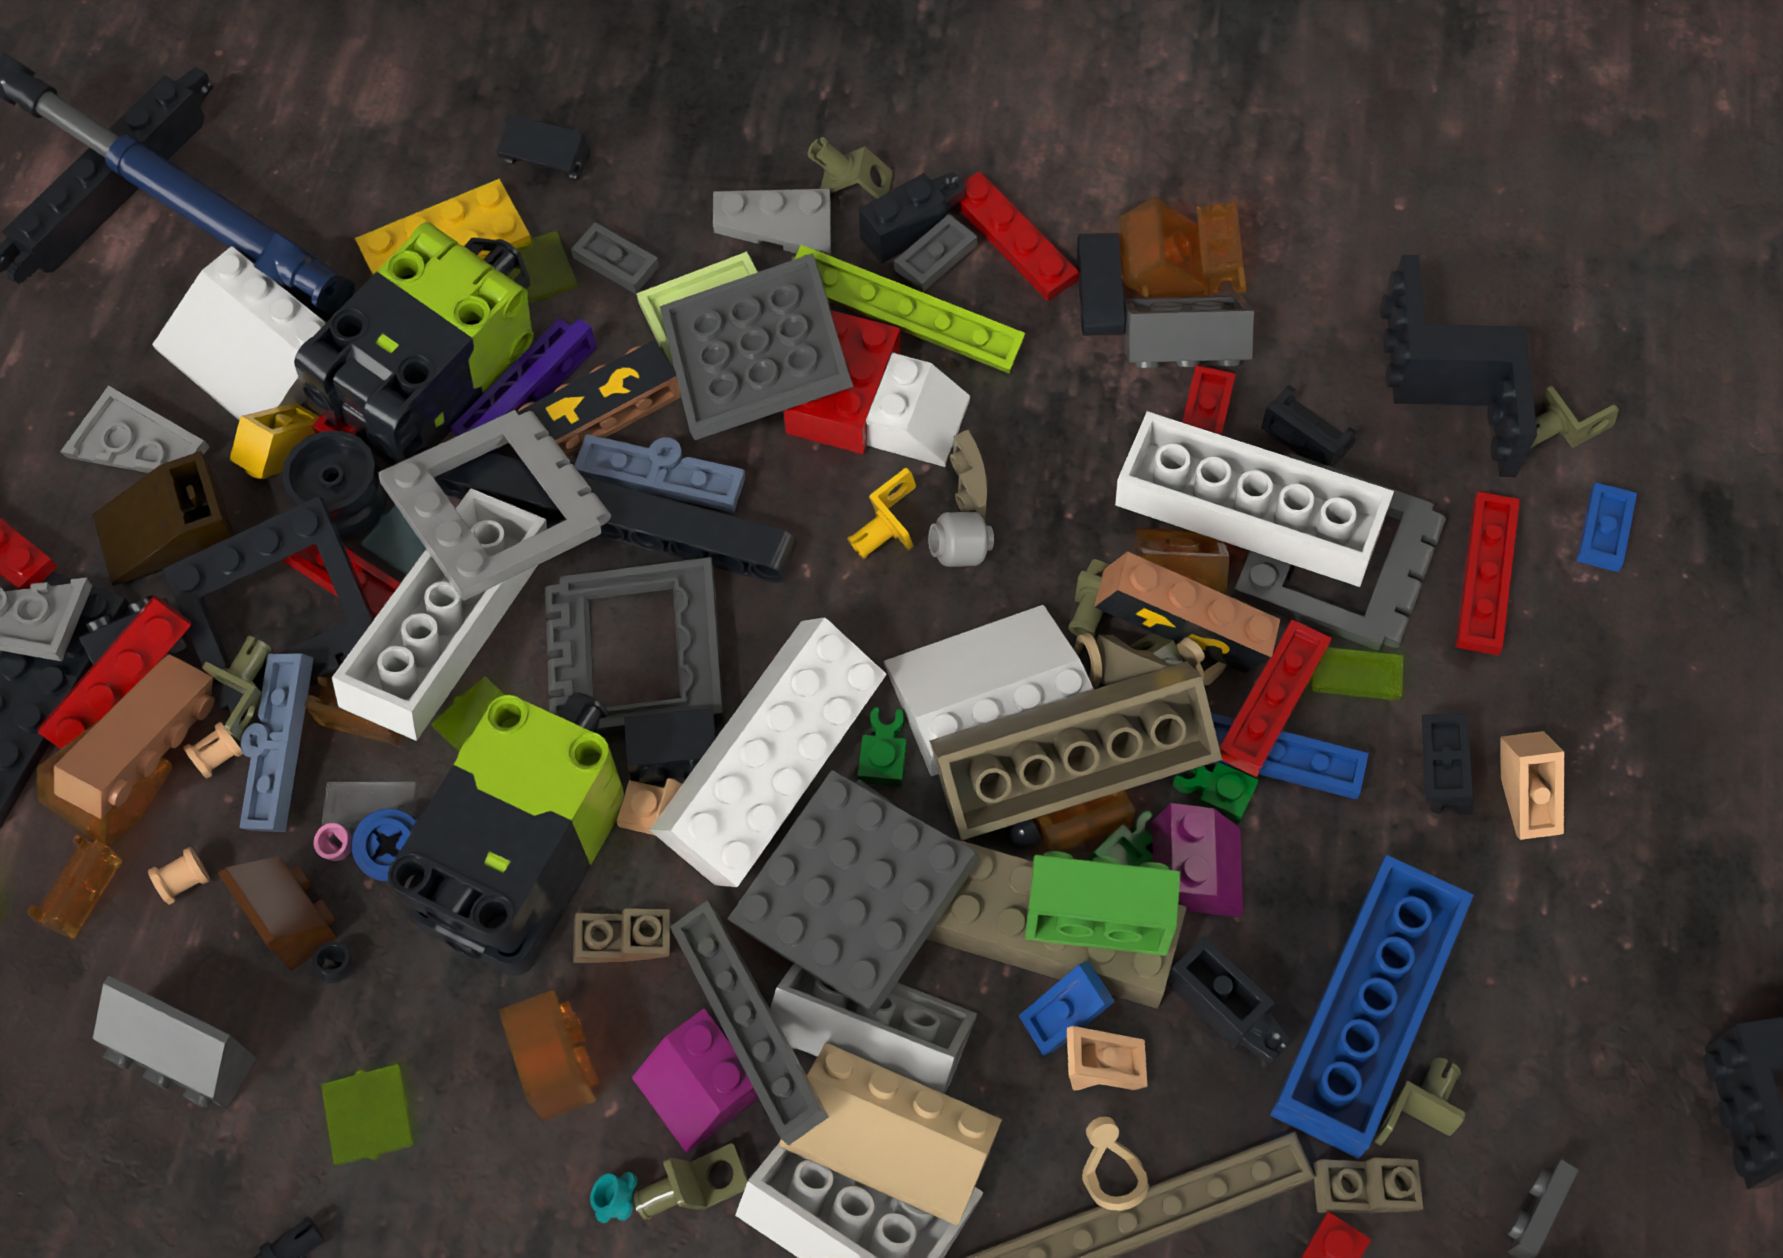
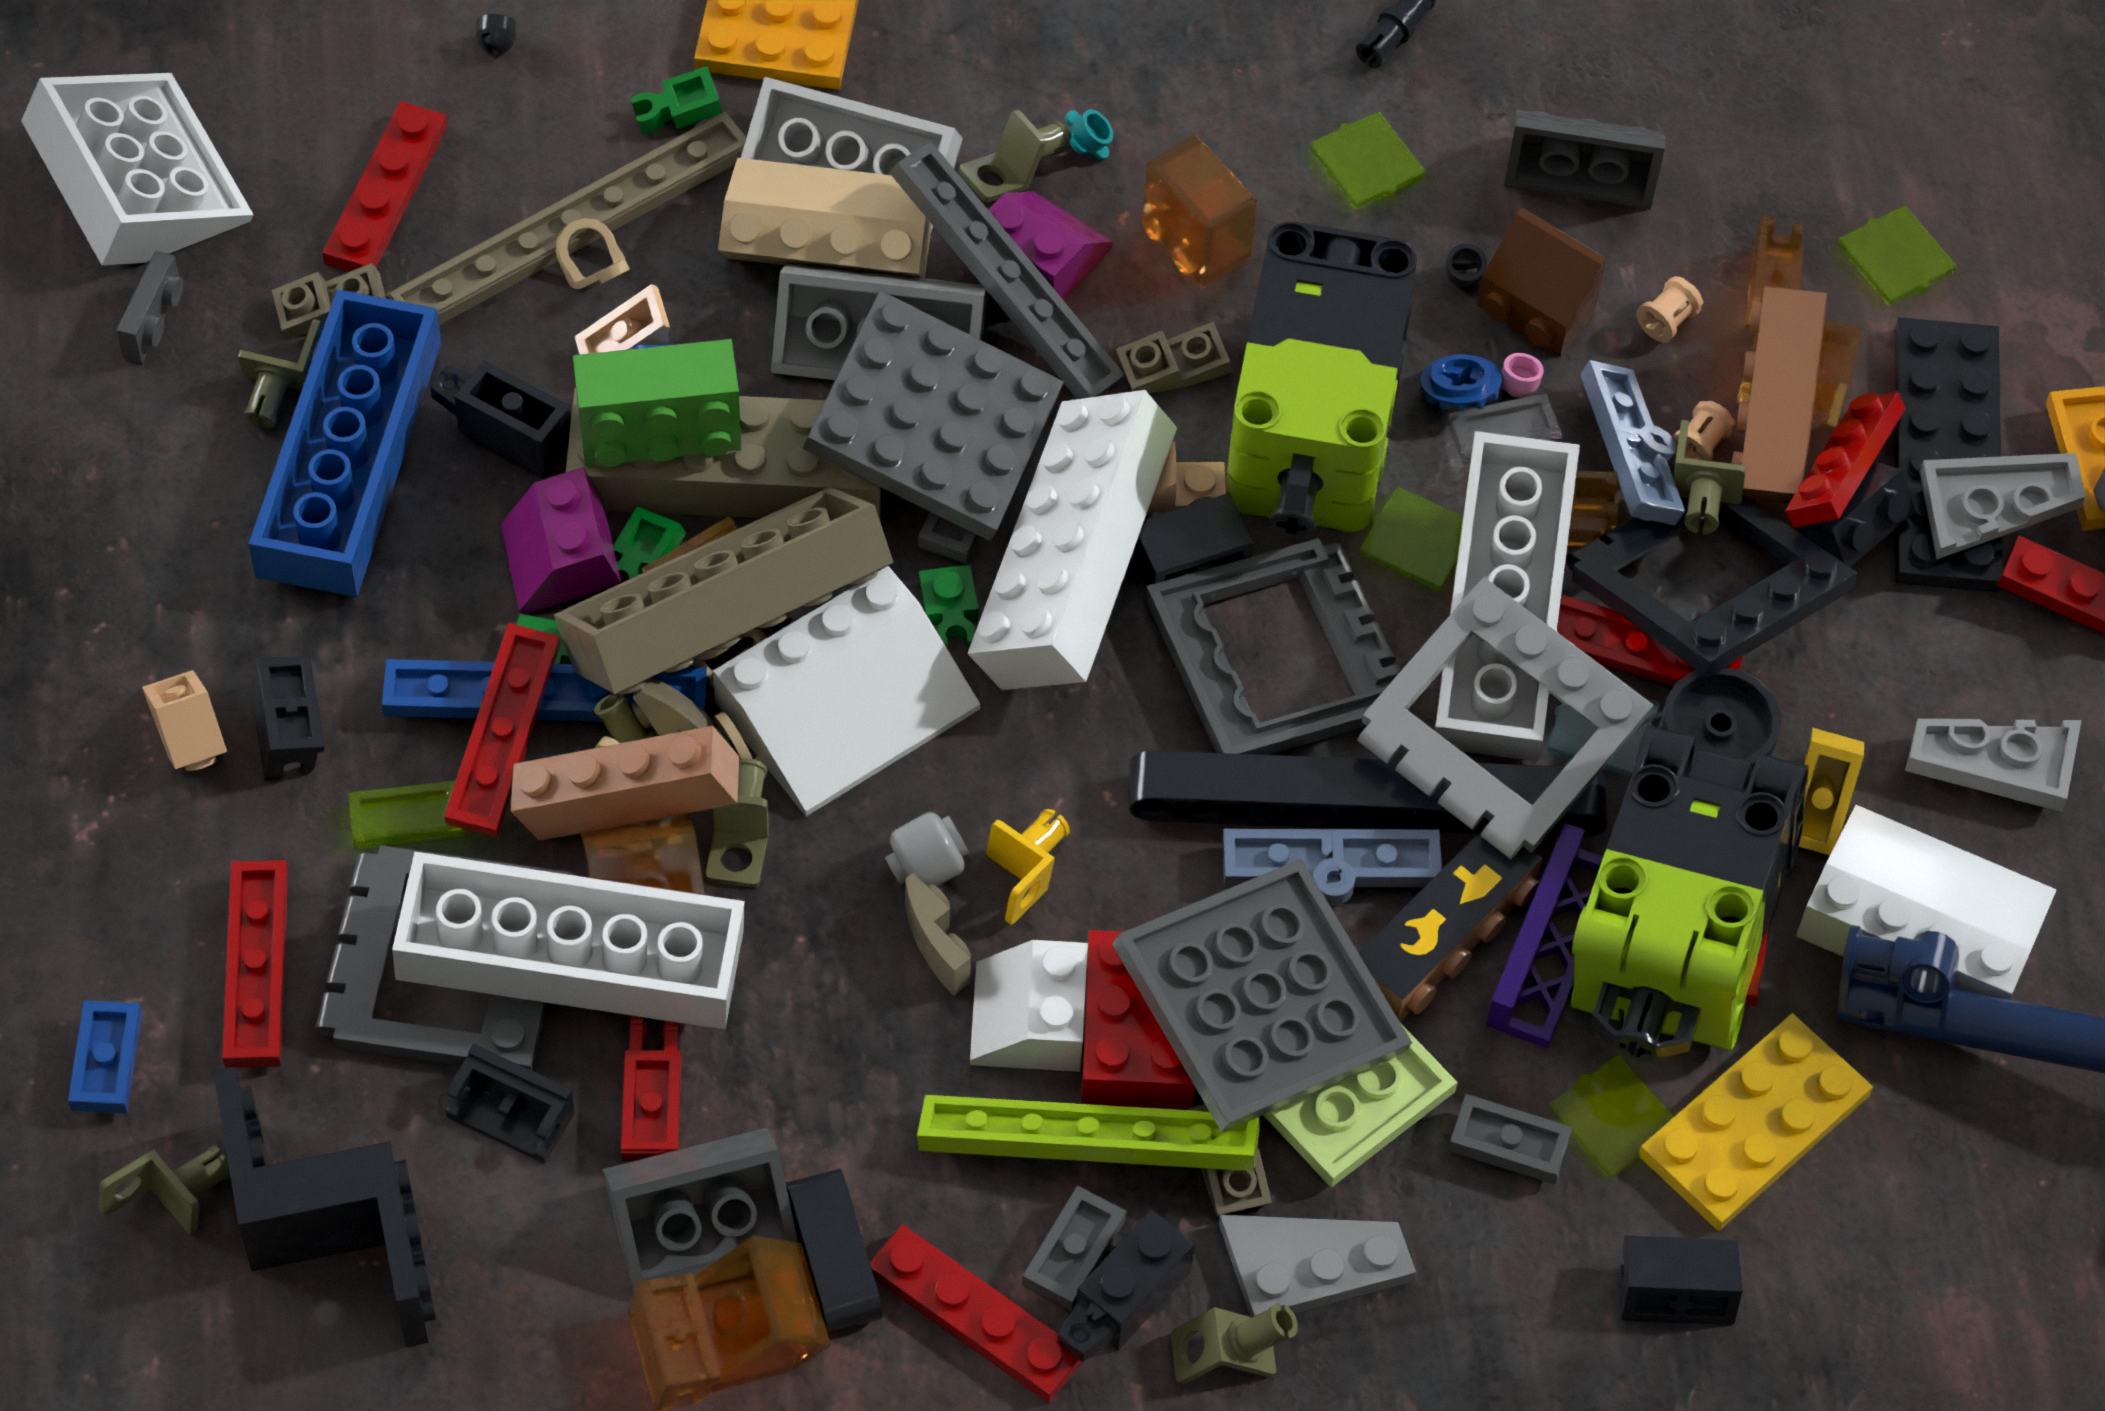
camera: 160 degrees right, 5 degrees down
dark brown slope [92,451,234,586] -> none

